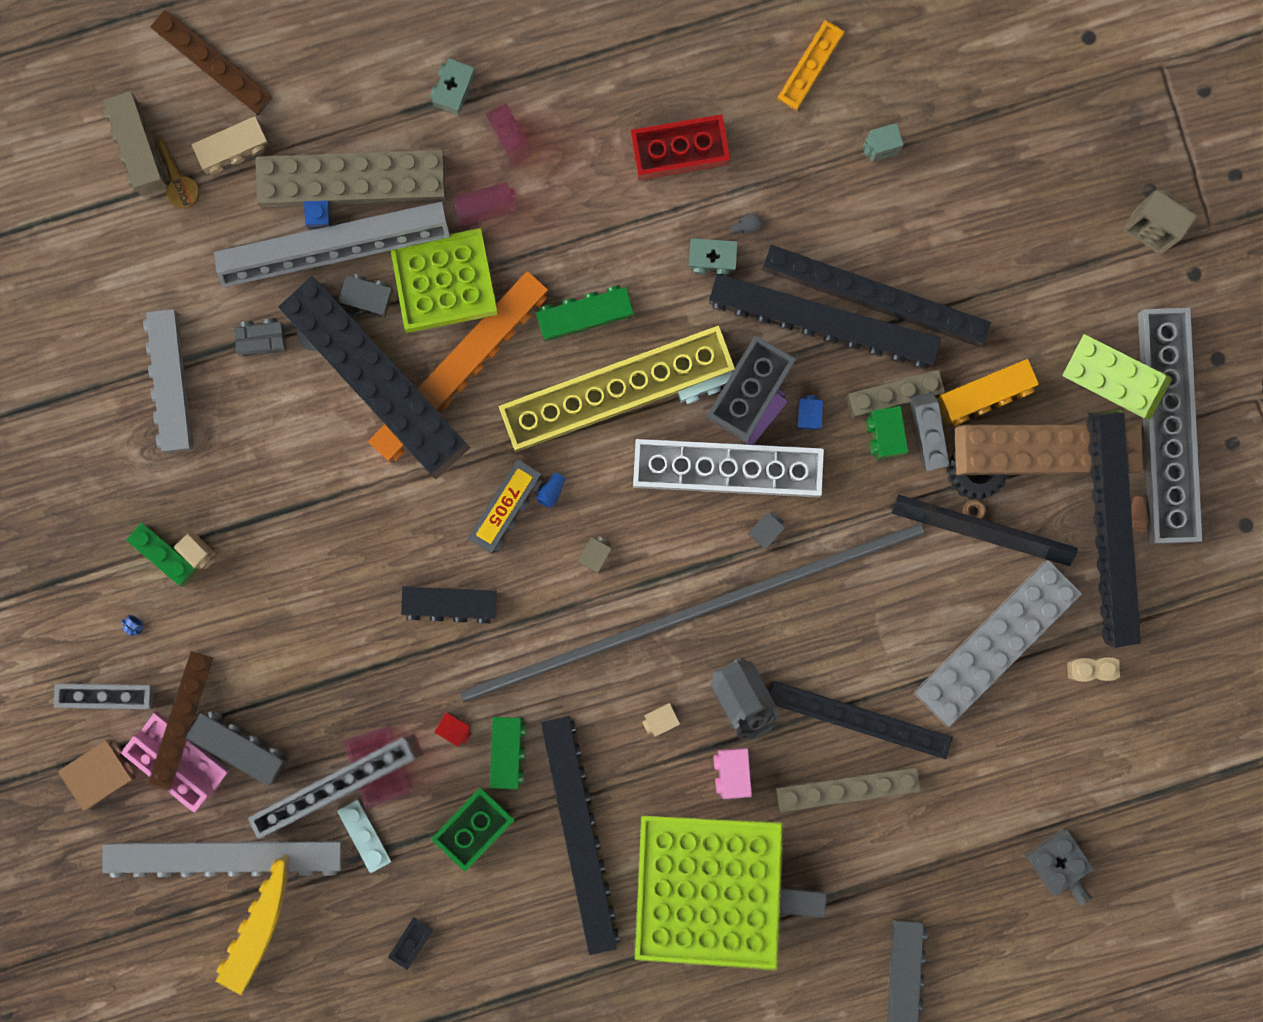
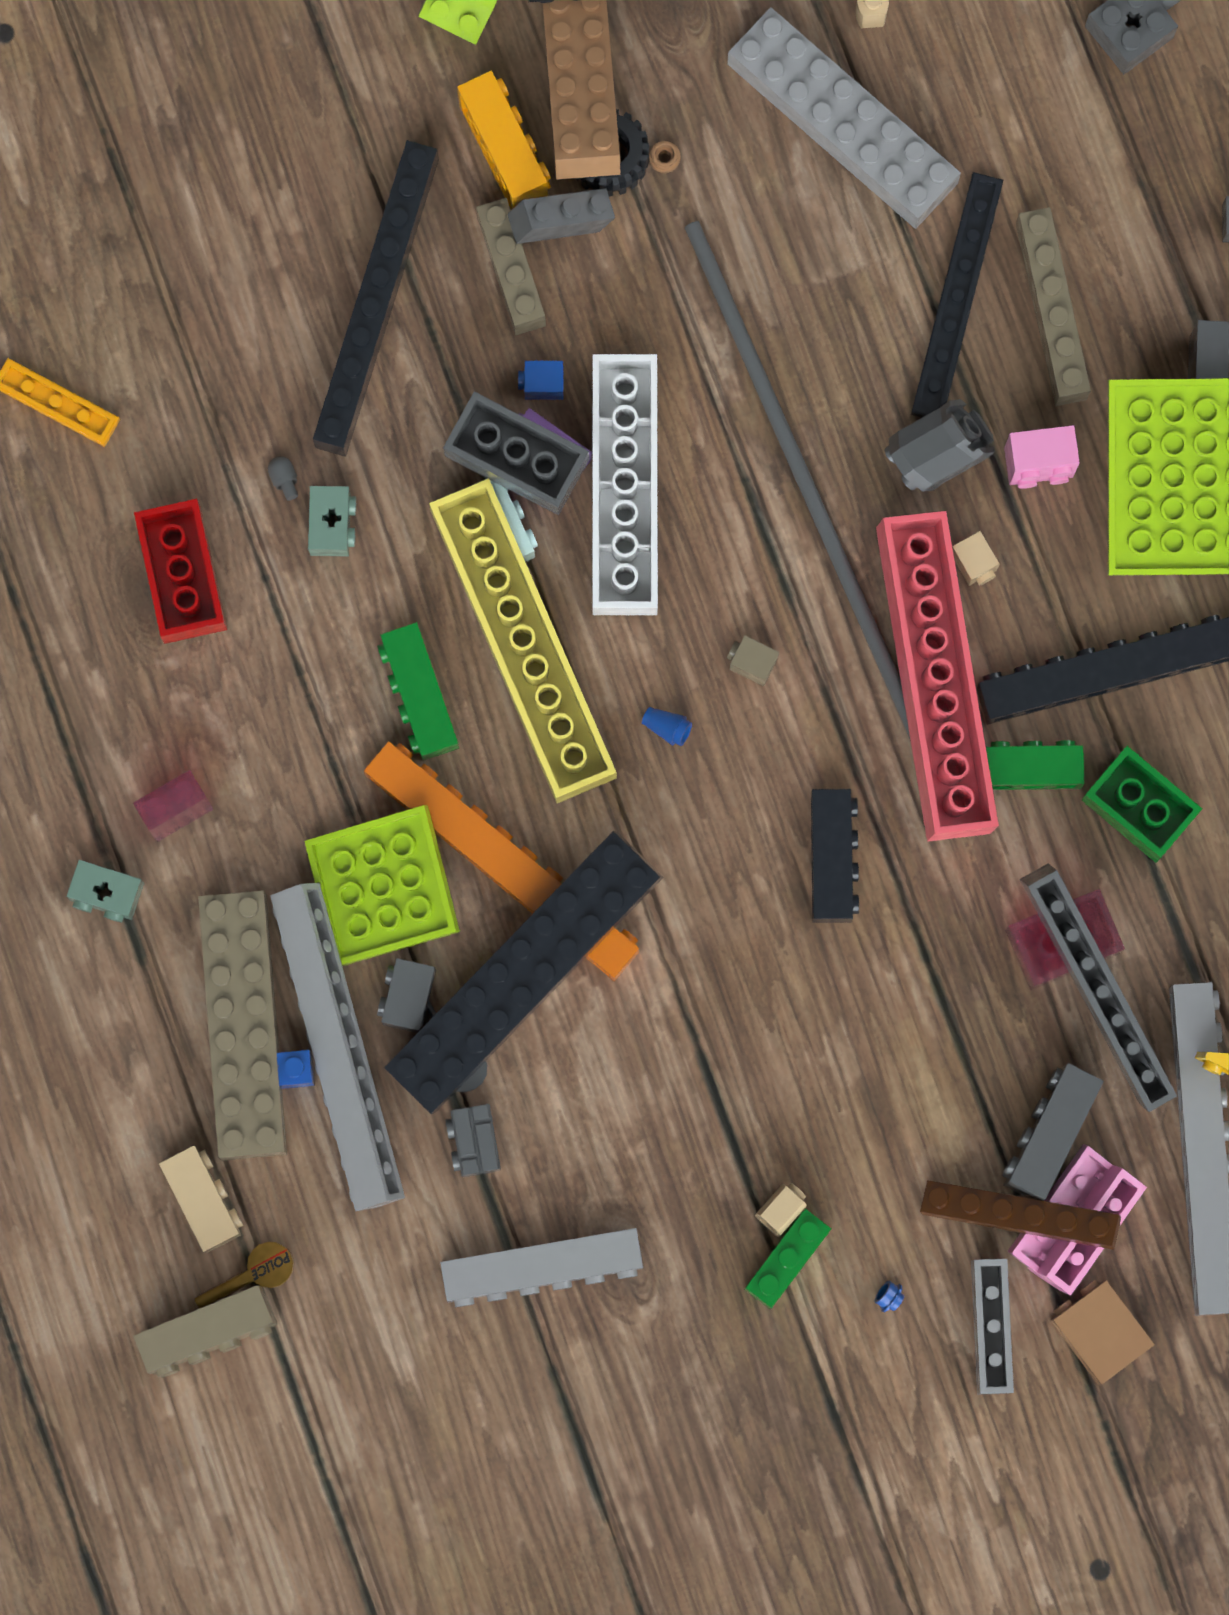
camera: 85 degrees left, 5 degrees down
reddish brown plate [150,10,272,116] -> none
light aqua plate [337,799,392,873] -> none
red brick [434,712,472,747] -> none
clear pink brick [453,182,518,228] -> none
brick [467,459,543,554] -> none
black brick [708,274,941,370] -> none
dark grey brick [748,512,785,549] -> none
sand green brick [863,123,903,162] -> none
green brick [865,406,908,461] -> none
black tile [891,495,1078,566] -> none
none -> coral brick [876,511,999,842]

